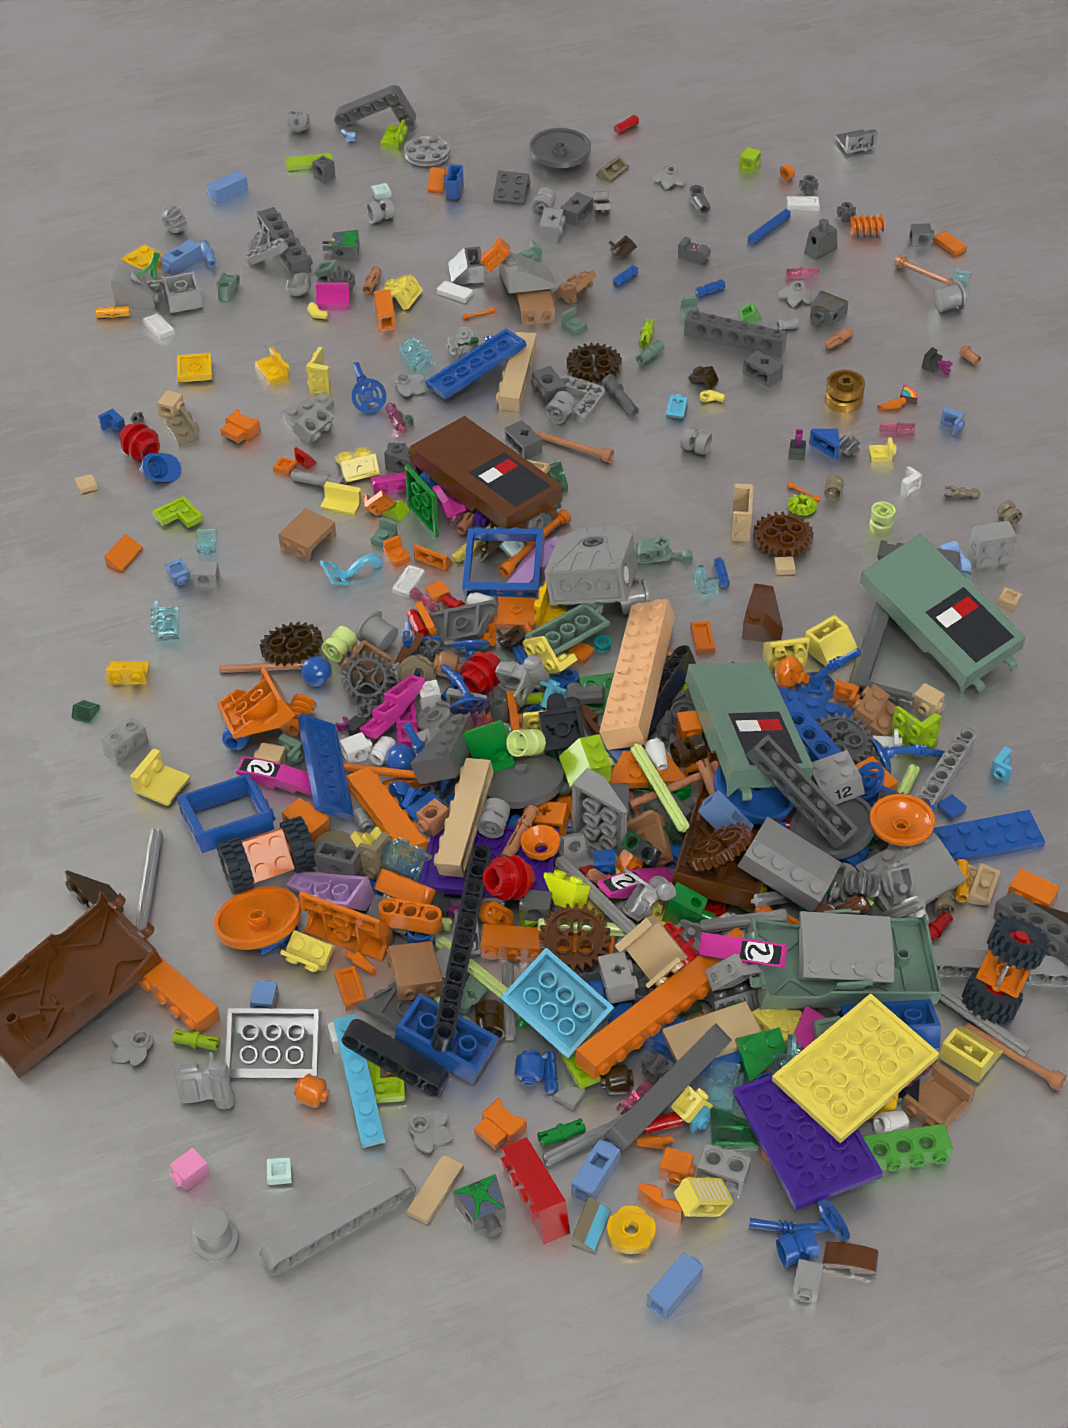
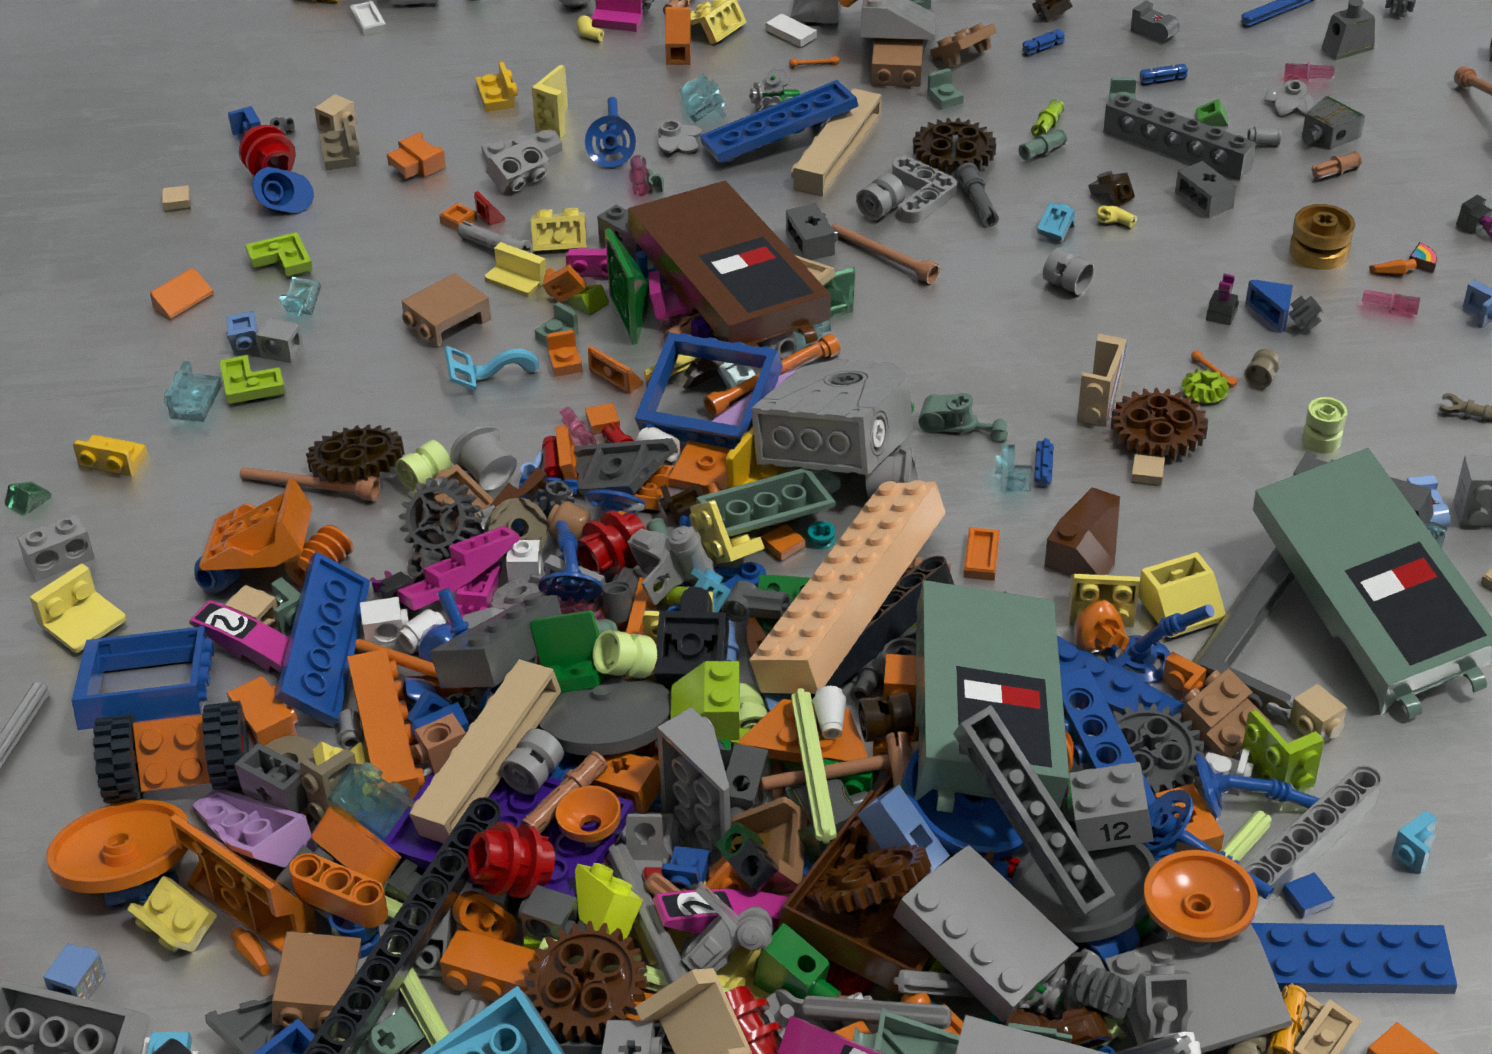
camera: 15 degrees right, 5 degrees down
yellow plate [177,353,212,382] -> none
blue hair [301,655,332,687] -> none
orange tile [334,966,367,1011] -> none
white tile [392,565,425,599] -> none
dark grey brick [531,366,566,405] -> none
orange piece [850,214,884,236] -> none
light yellow bracket [868,437,896,463] -> none
white bracket [900,466,922,498] -> none
none -> lime plate [219,355,285,404]

